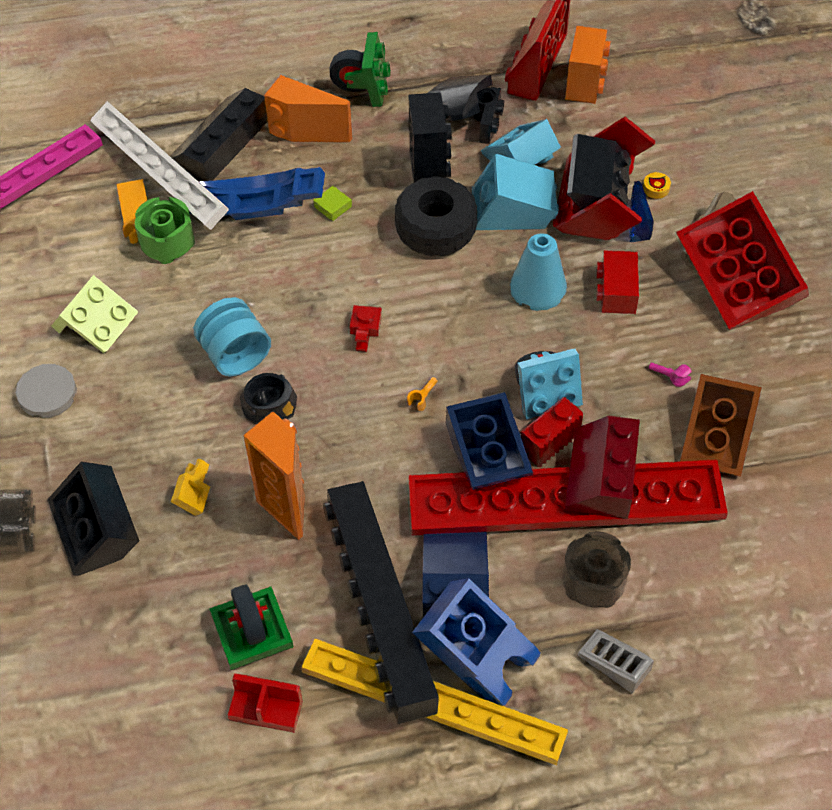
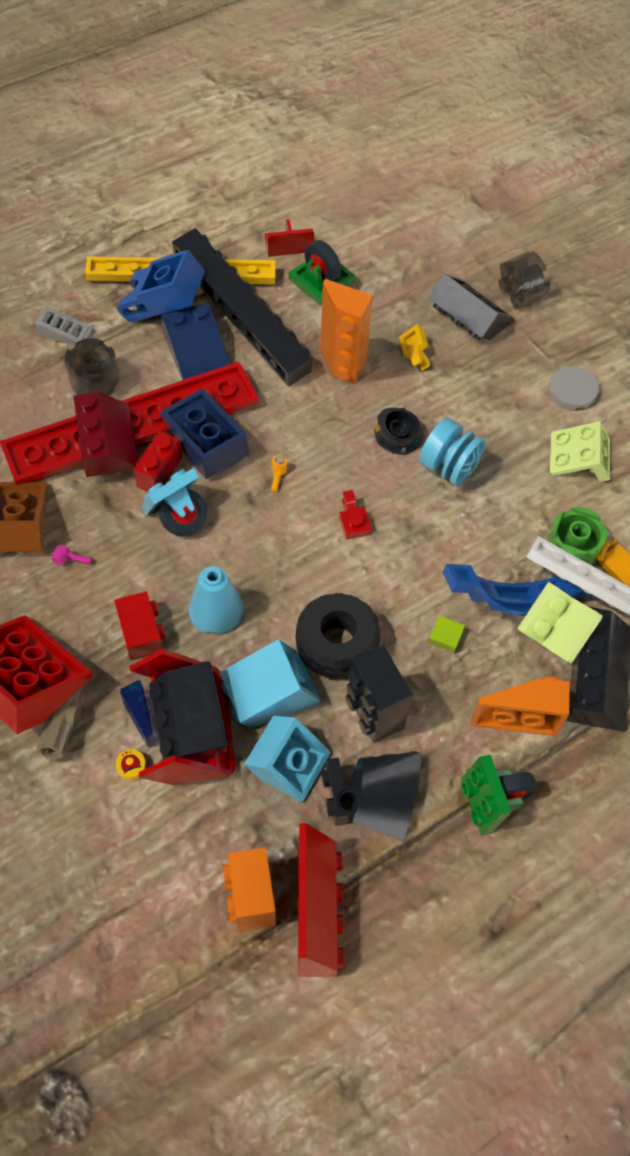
camera: 155 degrees right, 5 degrees up
none -> yellowish green bracket [517,582,602,663]

